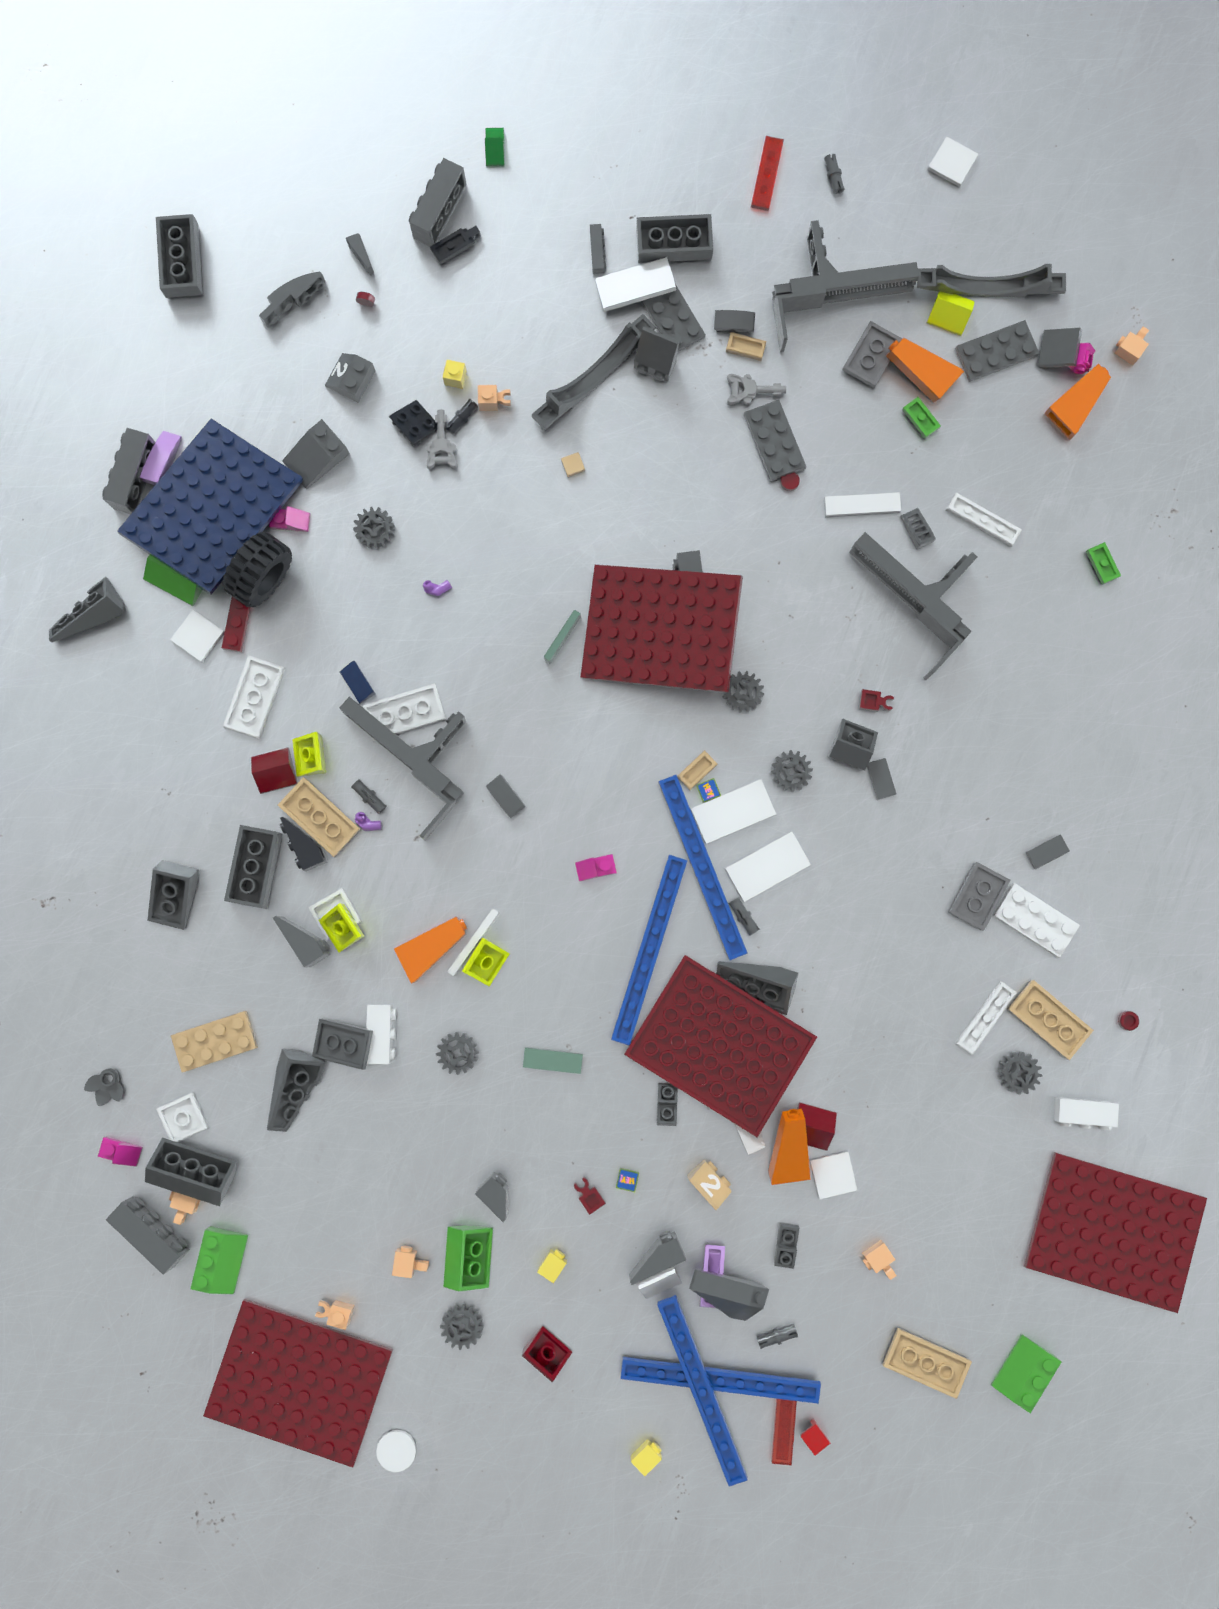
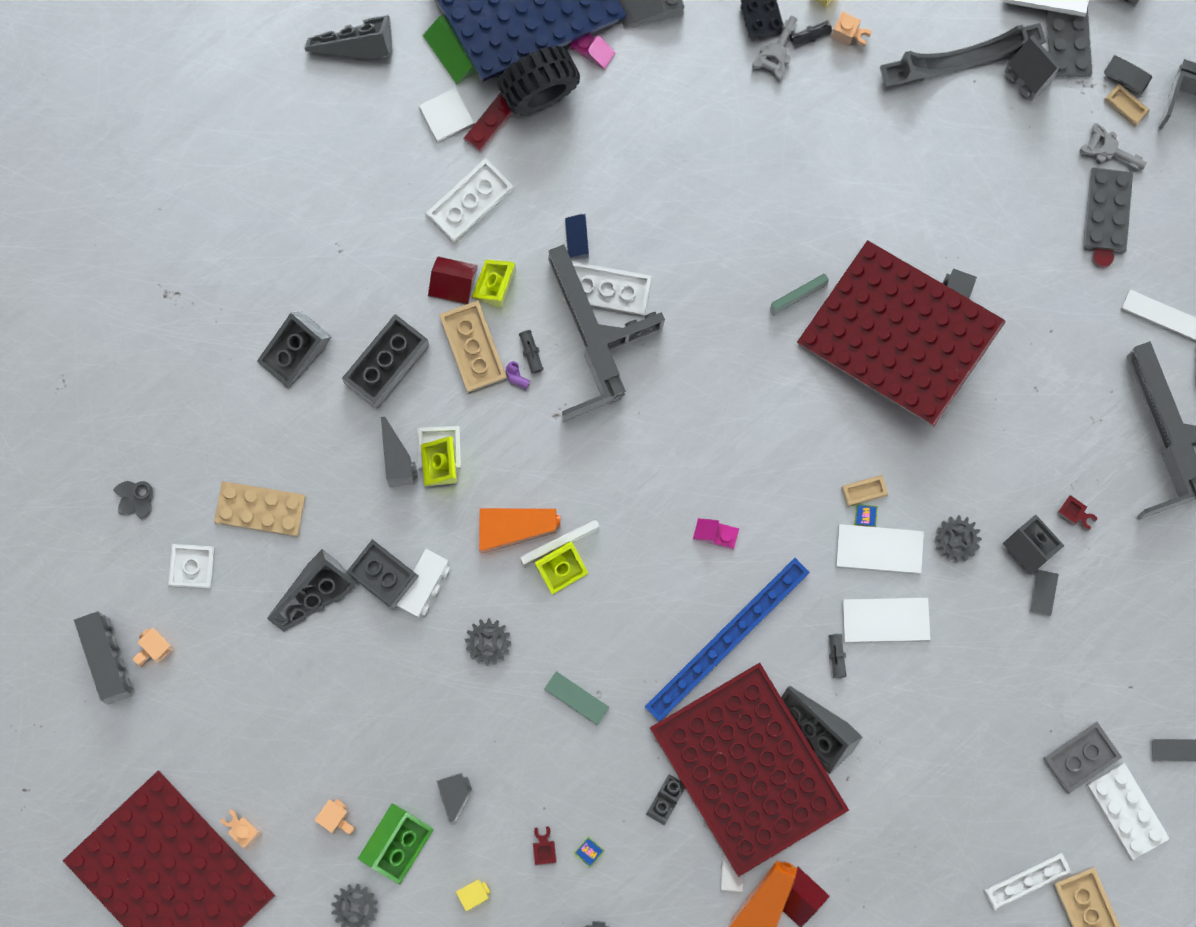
camera: 30 degrees right, 5 degrees down
dark pink slope [97,1137,143,1167] -> none
dark grey brick [145,1137,237,1207] -> none
bright green slope [190,1226,248,1294] -> none
black slope [280,817,327,872] -> none
dark grey gear [353,507,395,549] -> none
medium lavender arm [423,580,452,596] -> none
dark grey slope [486,774,525,818] -> none
tan tile [561,452,585,477] -> none
blue plate [658,775,748,961] -> none
tan slope [687,1160,732,1210] -> none
dark grey gear [723,671,764,713] -> none

